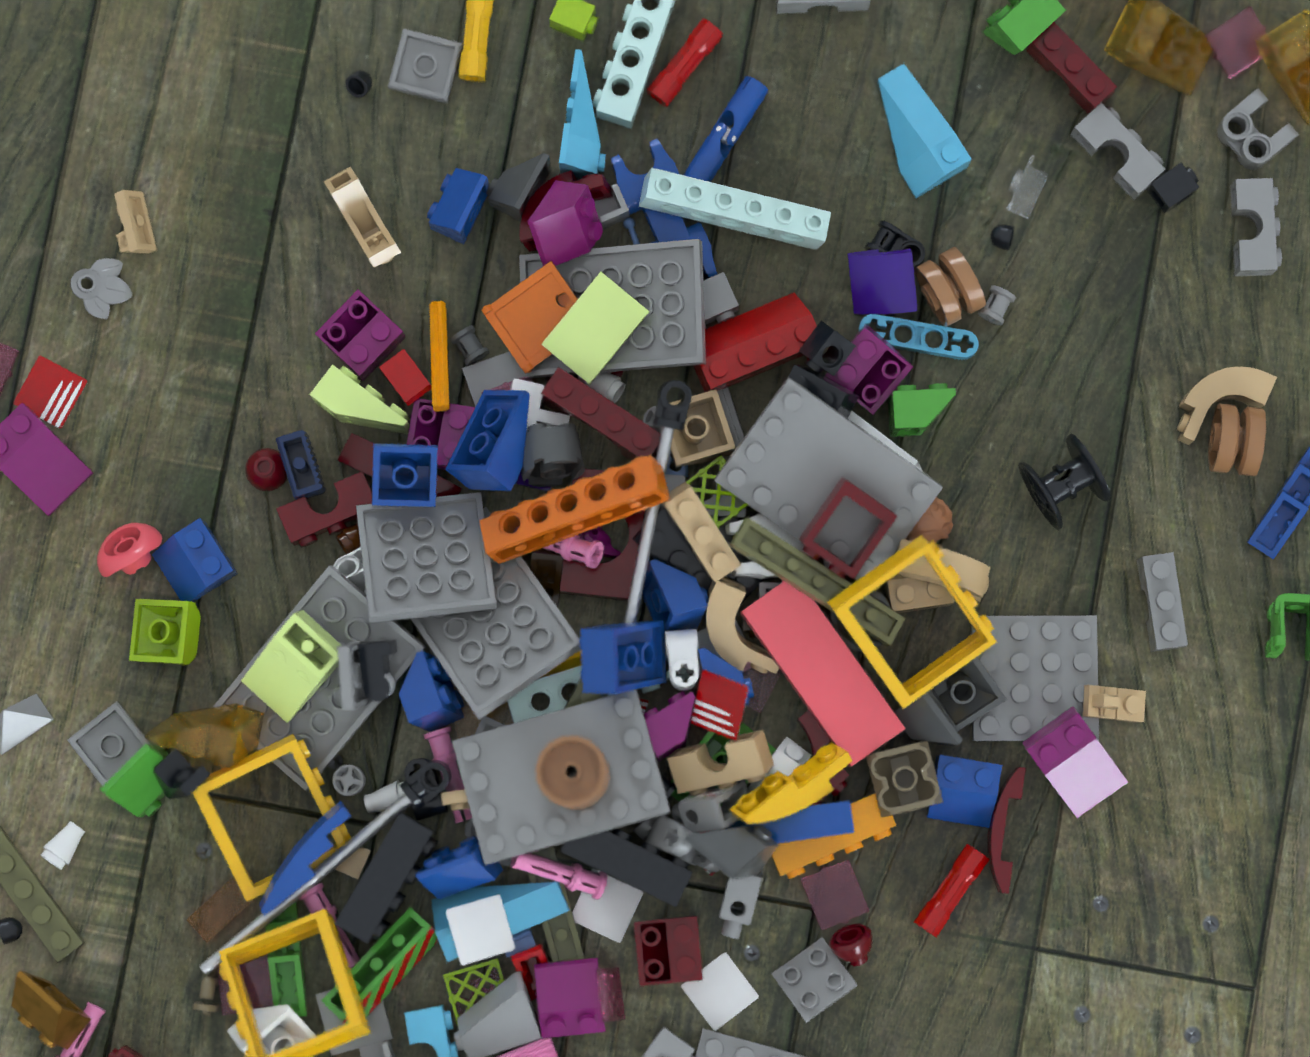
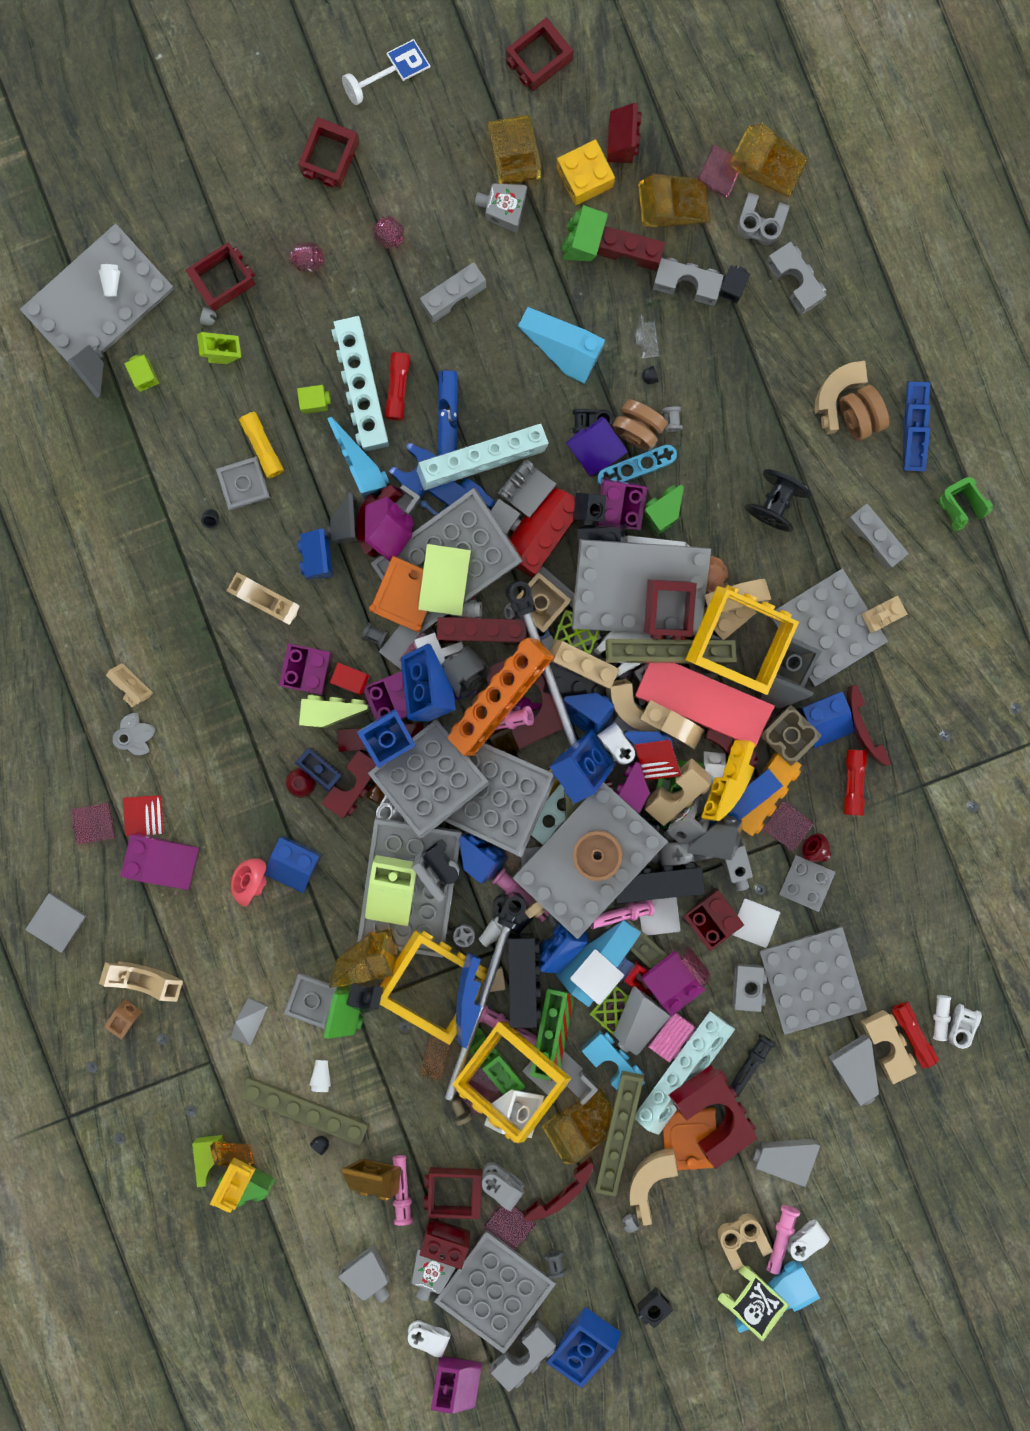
camera: 35 degrees left, 5 degrees up
lime slope [129,599,201,666] -> none
light orange axle [429,301,450,412] -> none
slope [1022,706,1128,818] -> none
none -> light grey hinge [498,460,557,518]
none -> tan arch [640,700,704,750]

